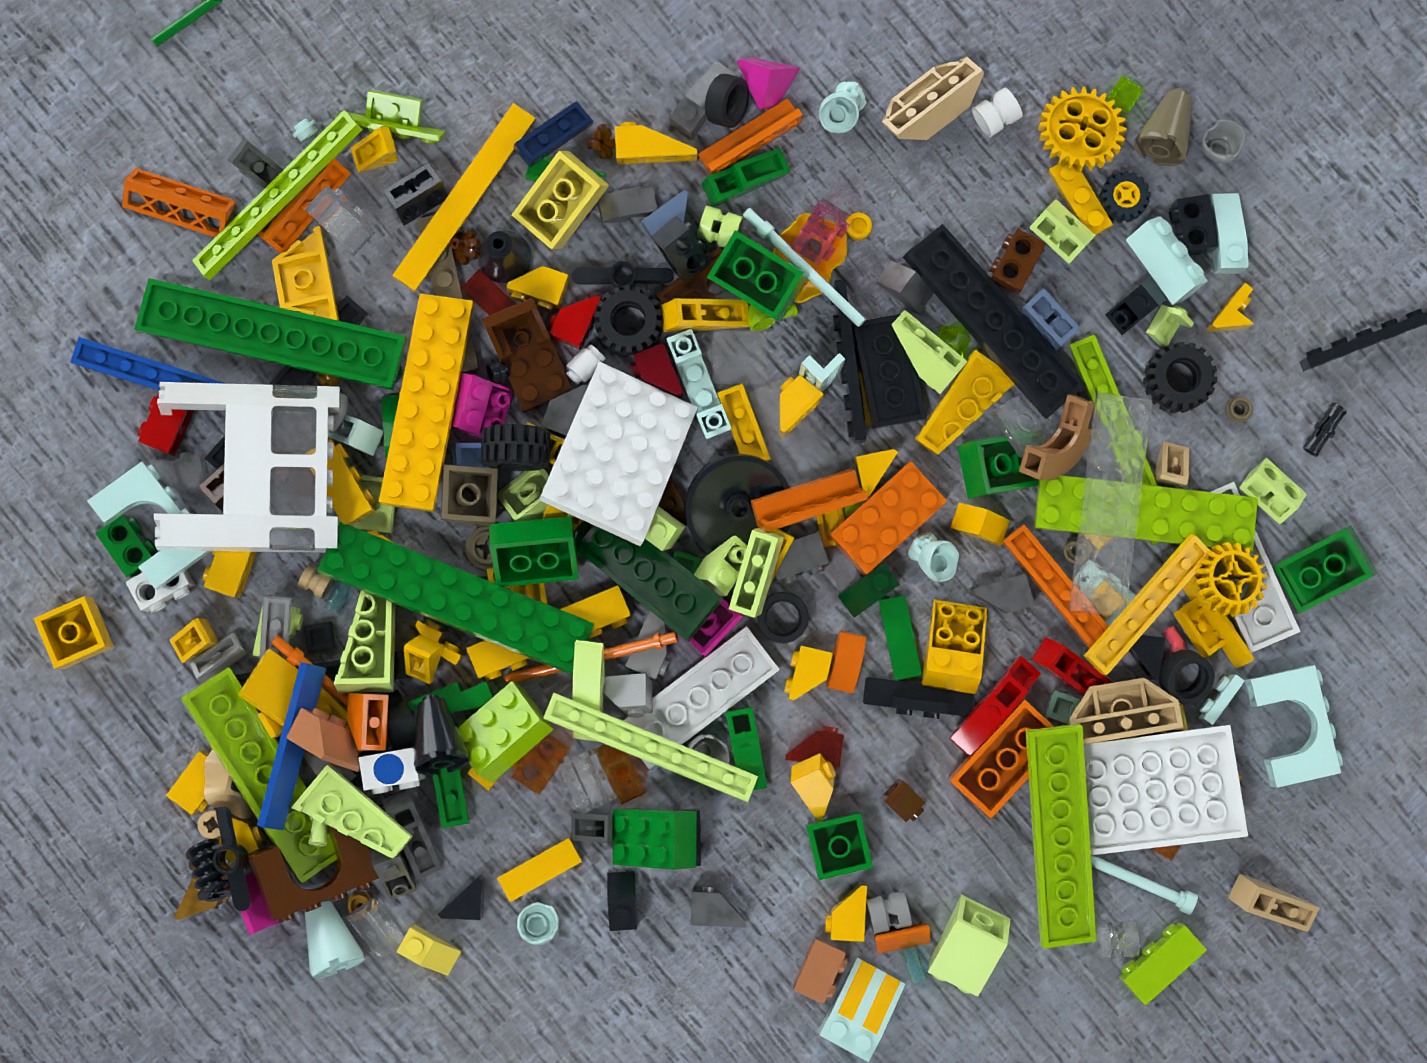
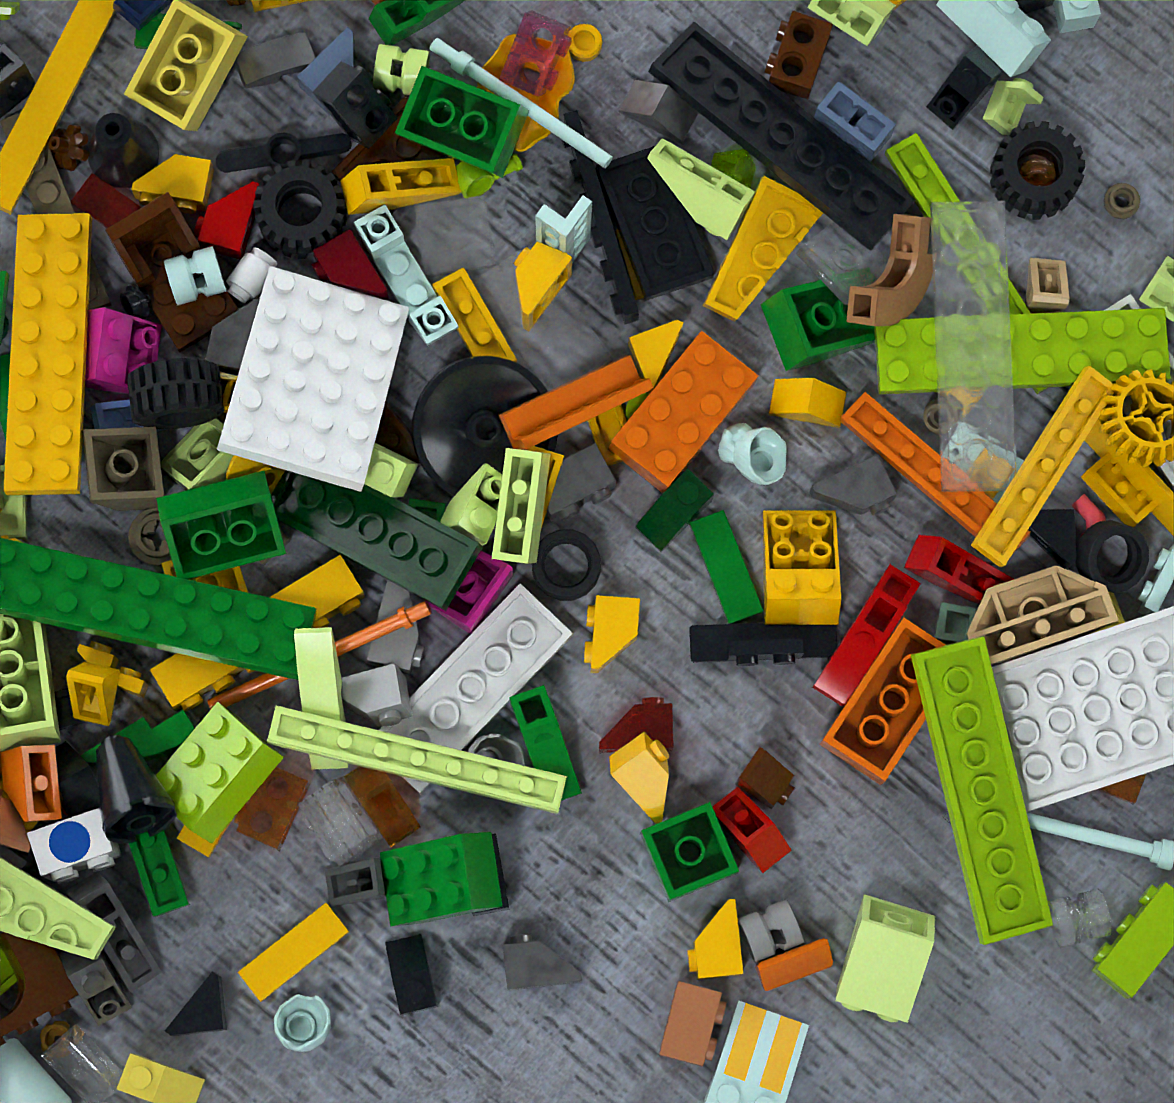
camera: 15 degrees left, 5 degrees down
orange slope [826,631,866,693] -> none
clear light blue pin [899,946,928,984] -> none
yellow slope [1206,283,1254,332] -> none
none -> light aqua wheel [164,246,226,306]
none -> red slope [712,787,792,873]
none -> clear orange plate [1020,158,1056,187]

